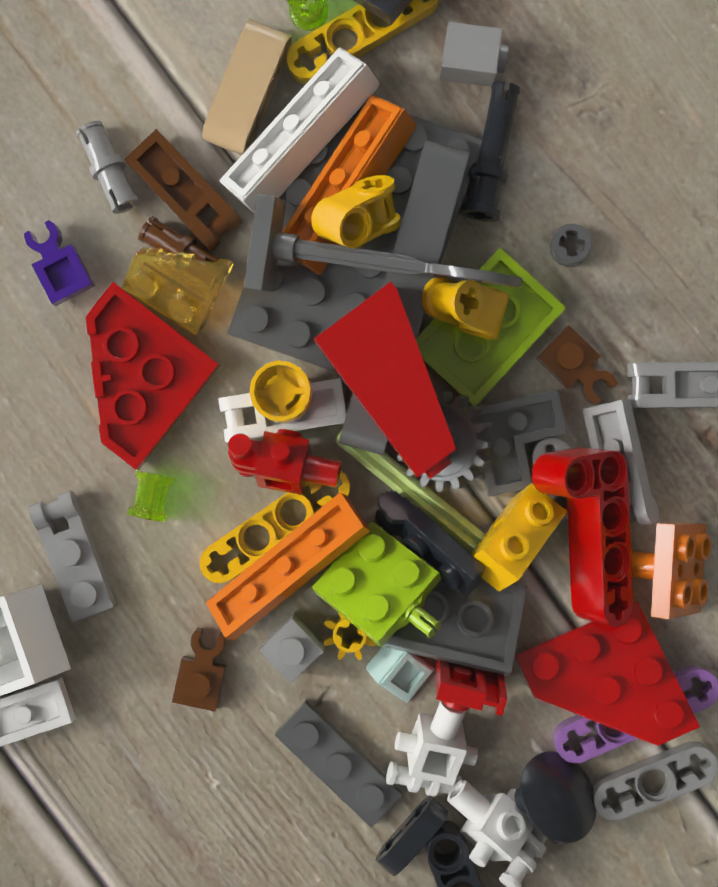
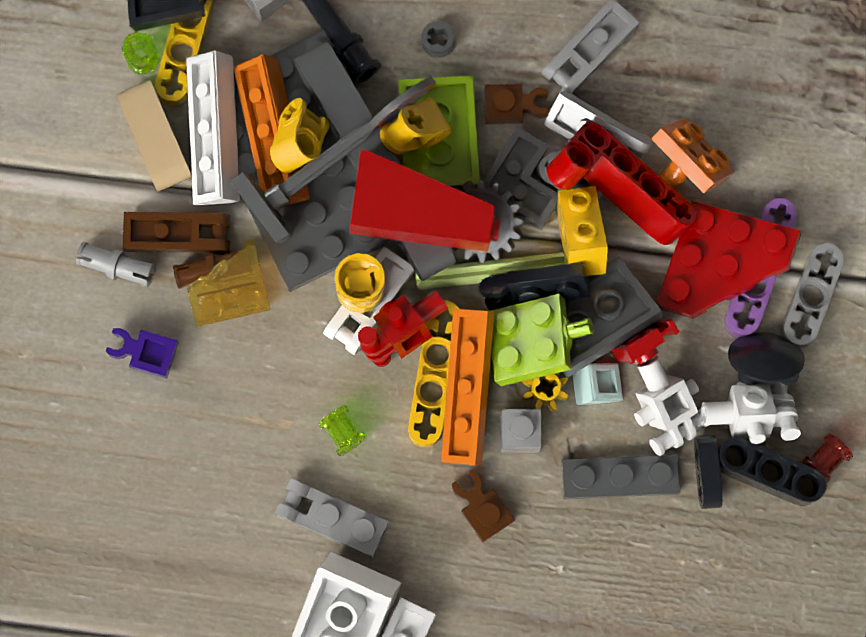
camera: 45 degrees left, 10 degrees down
red plate [85,282,221,470] -> none

